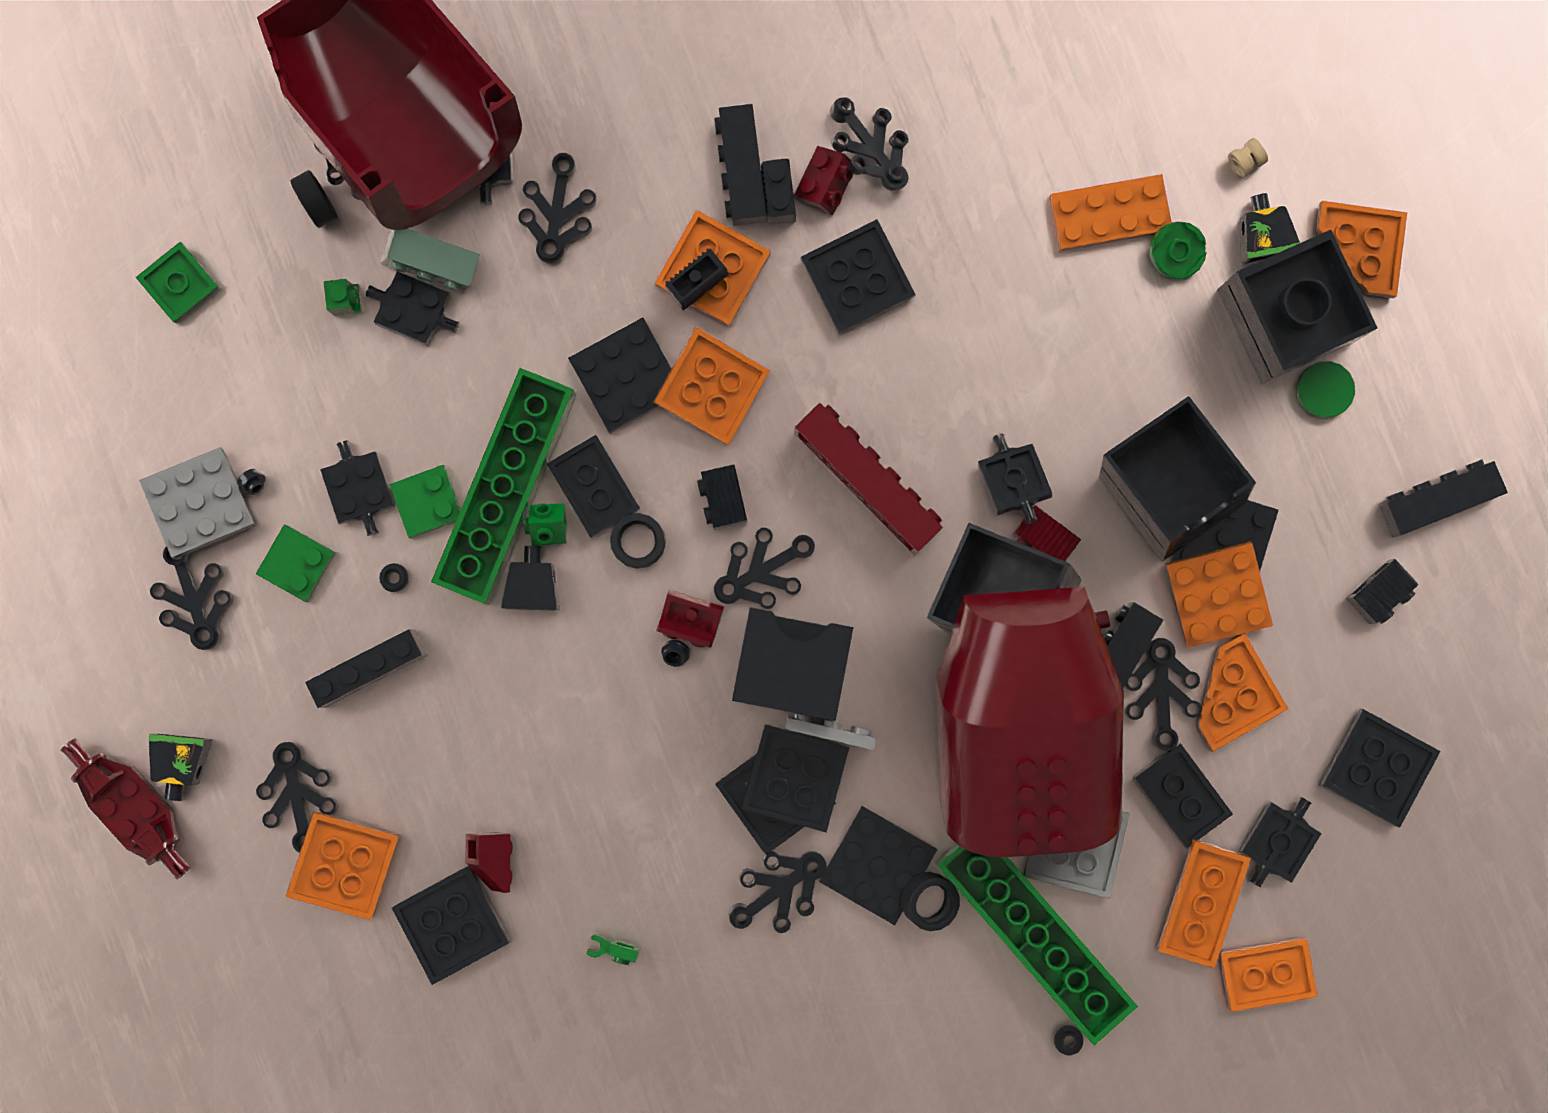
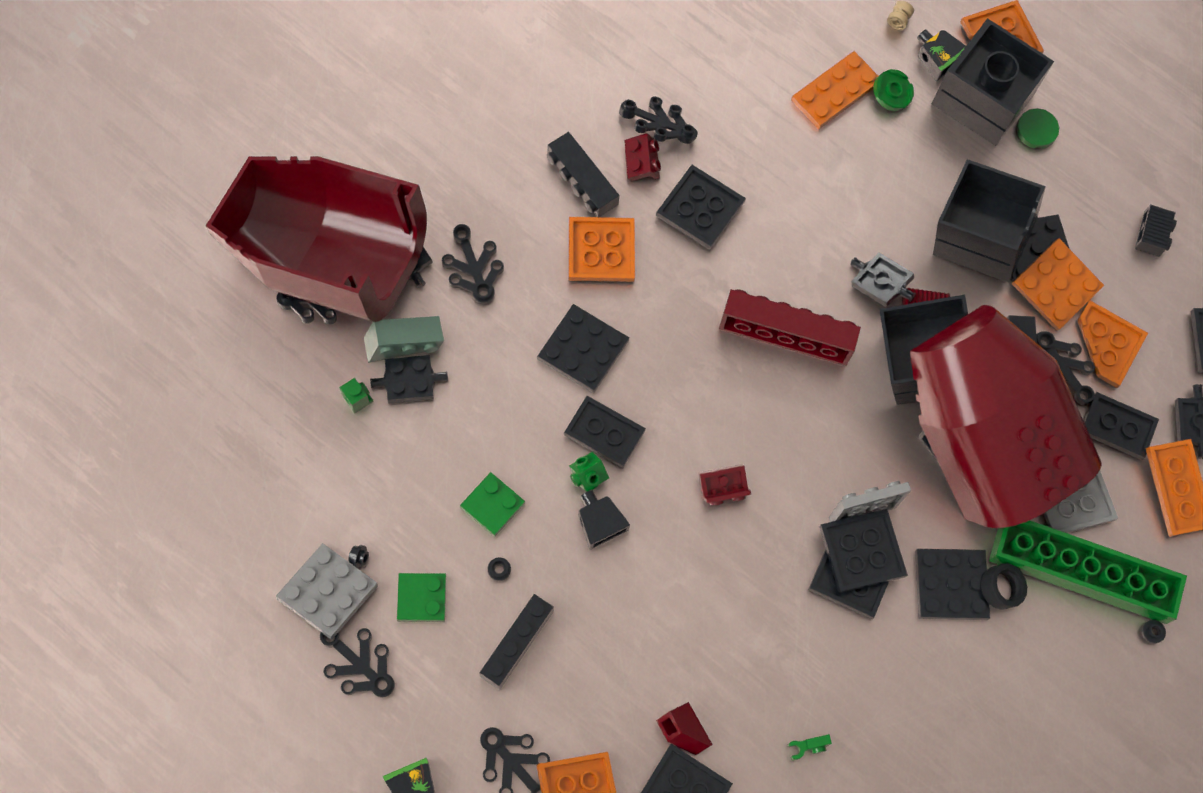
camera: 40 degrees left, 15 degrees down
green plate [135,242,219,323] -> none
black tyre [290,170,338,228] -> none
black plate [320,440,395,536] -> none
green brick [431,368,577,605] -> none
black tyre [610,513,666,569] -> none
orange plate [653,327,770,445] -> none
black plate [661,640,690,667] -> none
black brick [665,248,728,311] -> none
black brick [697,464,748,530] -> none
black plant [714,528,815,609] -> none
black plant [728,851,826,933] -> none
black piece [732,607,854,721] -> none
black brick [761,158,796,225] -> none
black brick [1379,459,1508,538] -> none

